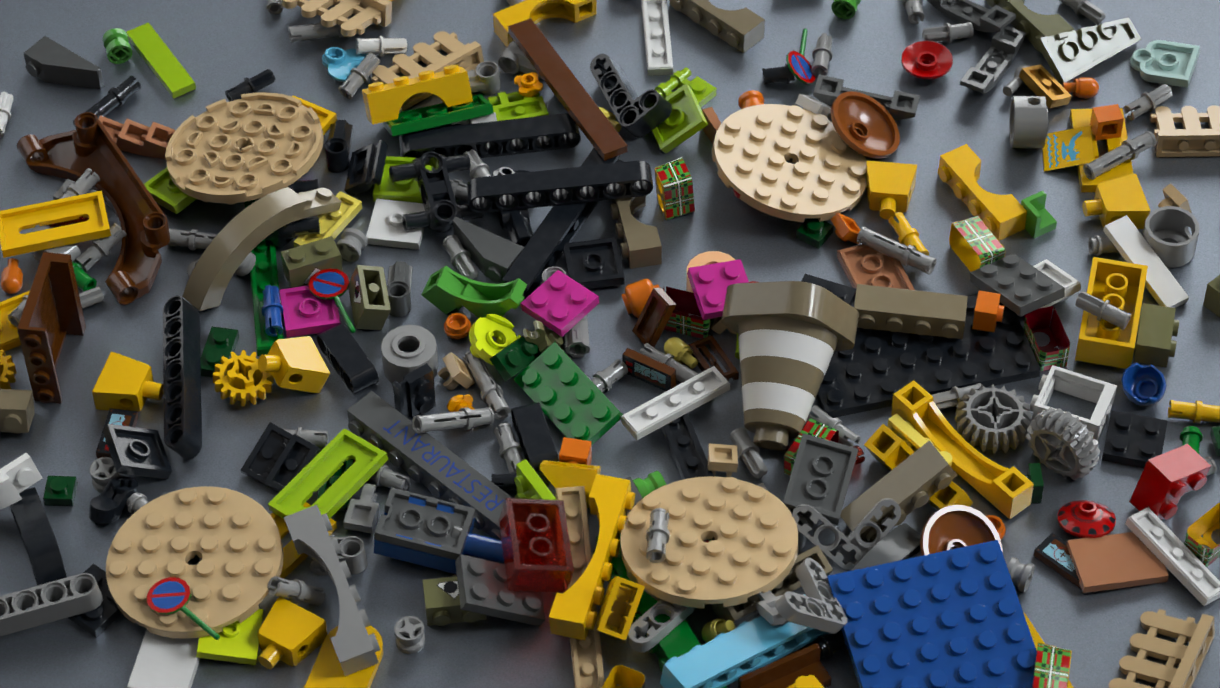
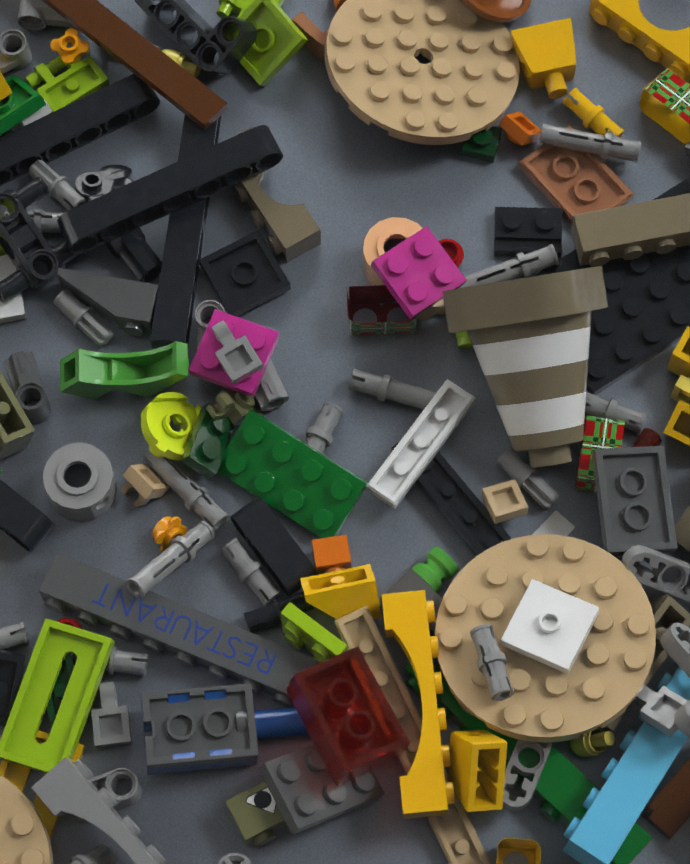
camera: 20 degrees left, 20 degrees up
black plate [393,363,436,419] -> none
orange plate [444,313,471,339] -> none
orange head [621,278,659,318] -> none
tile [622,348,676,391] -> none
reddish brown tile [632,287,676,348] -> none
piece [654,157,695,220] -> none
light yellow cylinder [664,337,698,369] -> none
reddish brown tile [688,335,739,382] -> none
none -> light grey plate [212,320,264,385]
none -> white plate [501,579,599,674]

